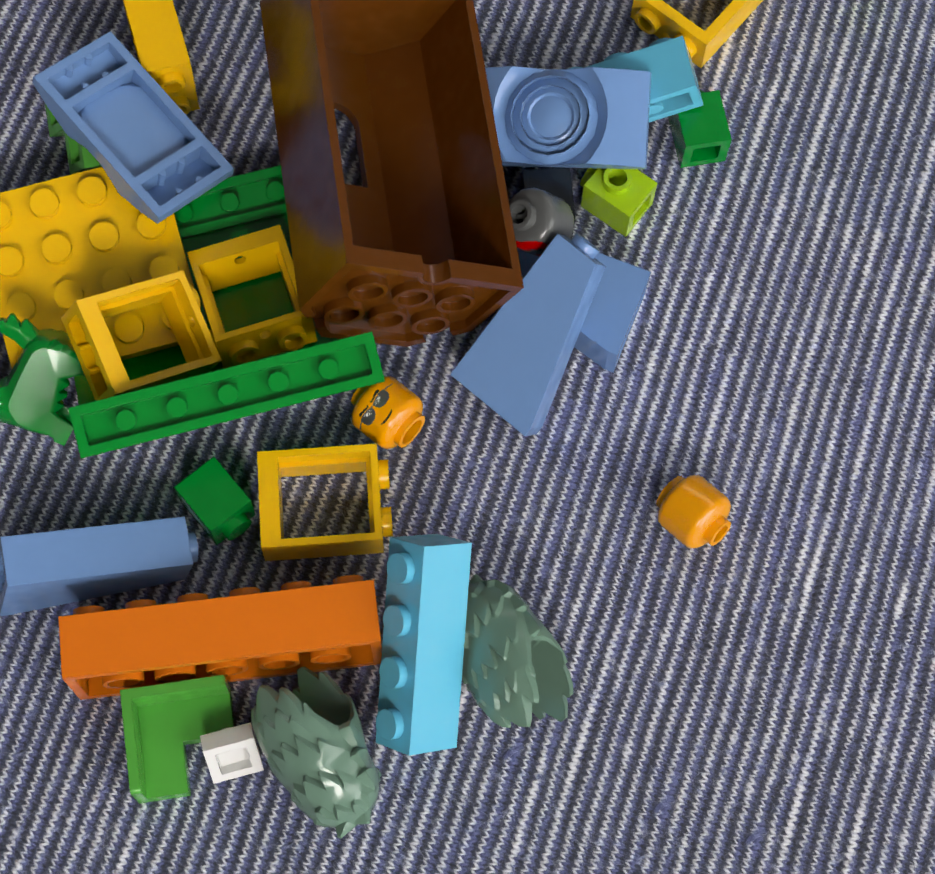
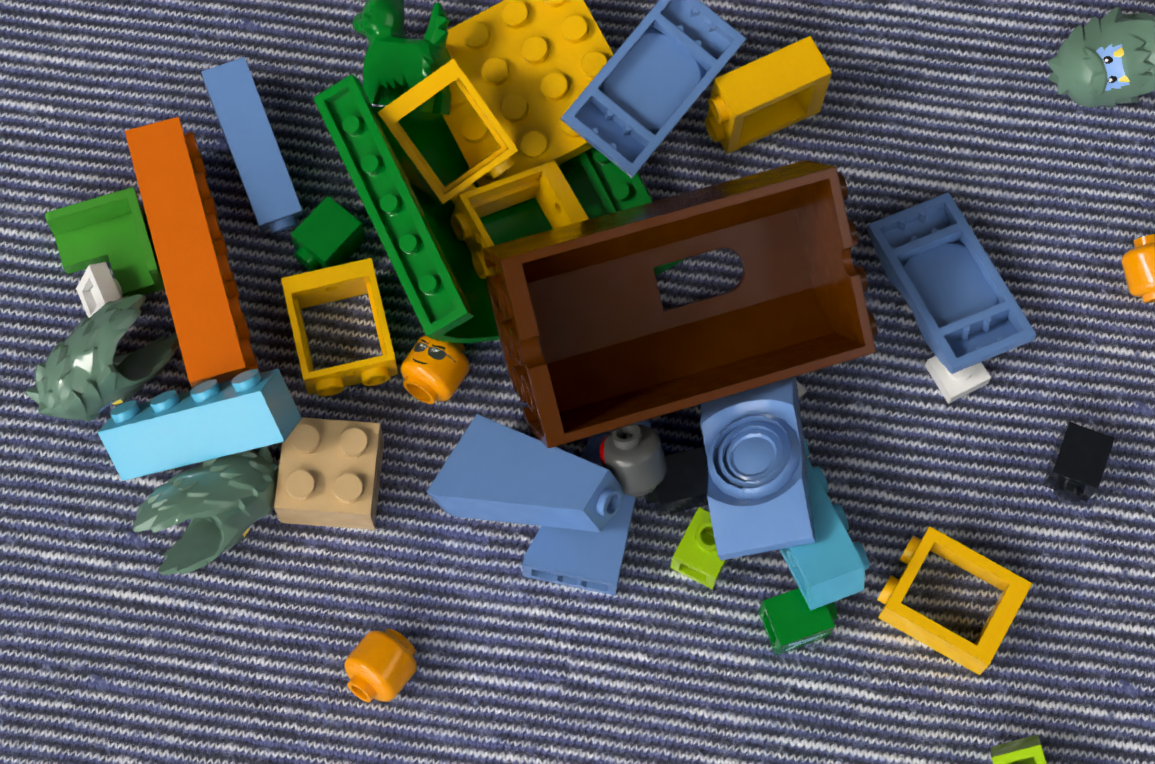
camera: 80 degrees right, 0 degrees up
none -> tan brick [274,417,384,530]

